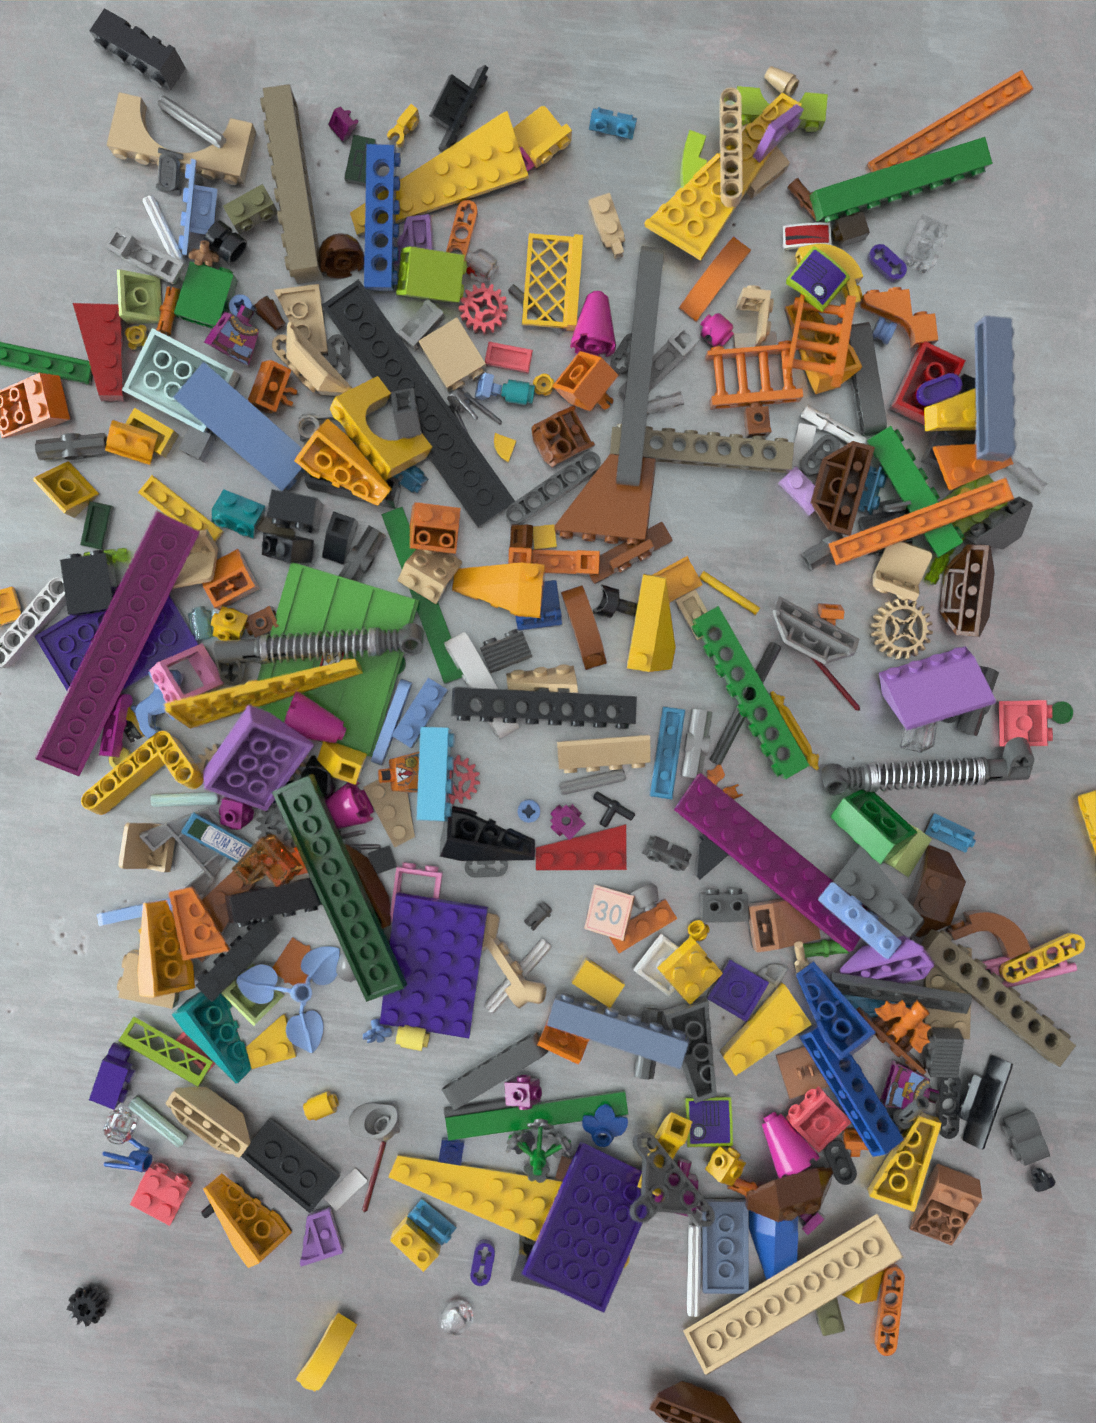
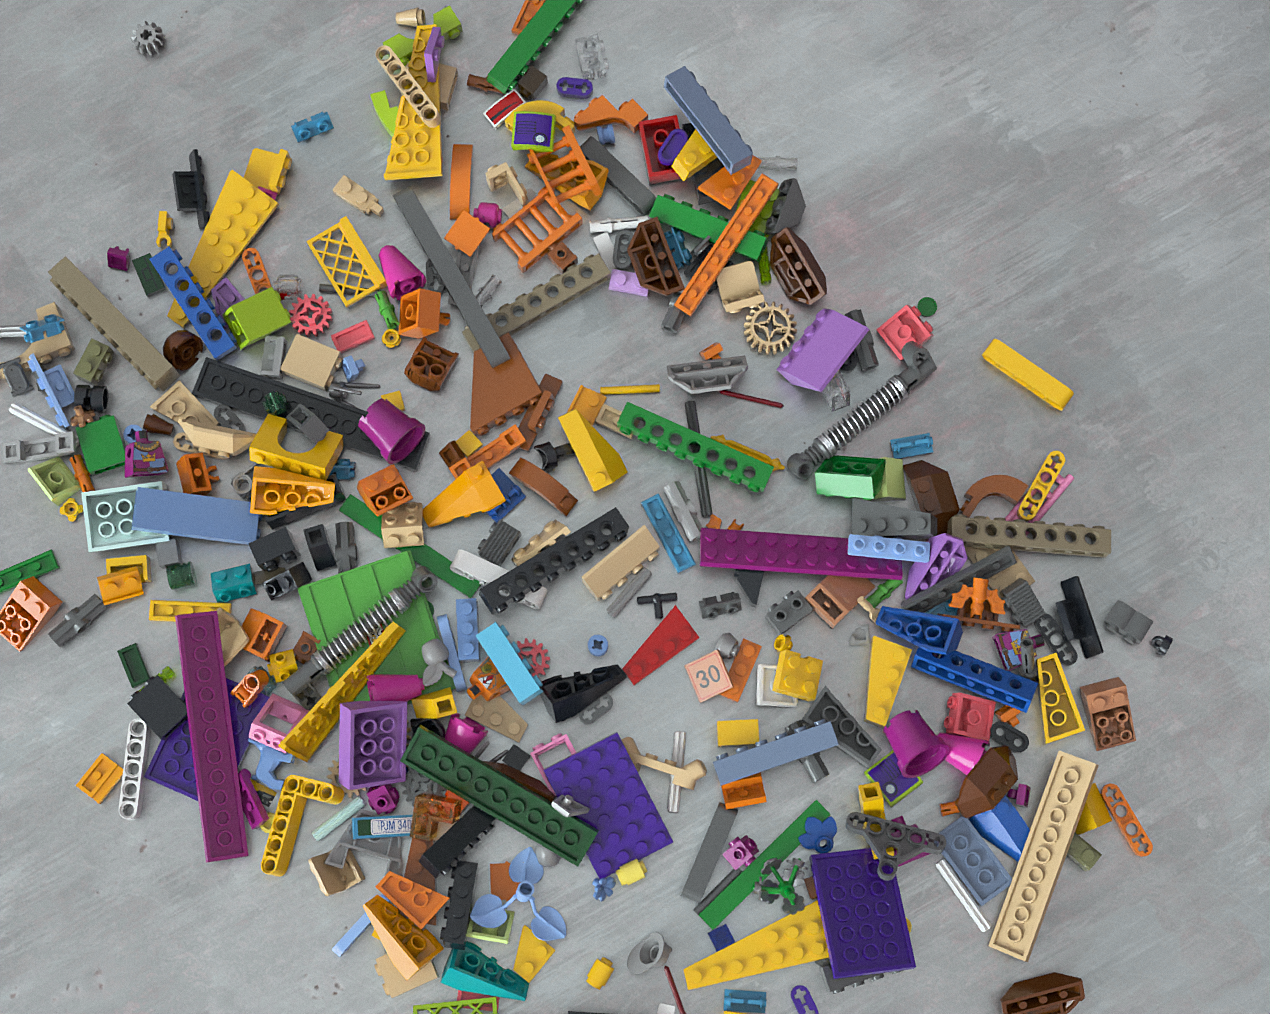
camera: 35 degrees left, 10 degrees down
yellow slope [33,461,99,518] -> none
red wedge [72,303,124,402] -> none
teal brick [501,379,535,405] -> none
dark grey beam [506,451,601,526] -> none
dark grey pin [524,901,553,931] -> none
magenta brick [550,804,586,840] -> none
yellow brick [705,1146,746,1186] -> none
dark purple plate [706,959,769,1022] -> none
nougat piece [776,1046,829,1099] -> none
none -> dark azure hinge [20,314,65,343]
none -> clear green piece [166,561,196,590]
none -> orange piece [230,669,269,708]
none -> clear green gear [262,391,289,416]
none -> magenta piece [358,398,425,464]
none -> bright green pin [375,290,400,329]
none -> light grey piece [422,638,457,687]
none -> orange piece [444,210,490,257]
none -> light grey piece [551,795,590,817]
none -> magenta piece [883,710,949,778]

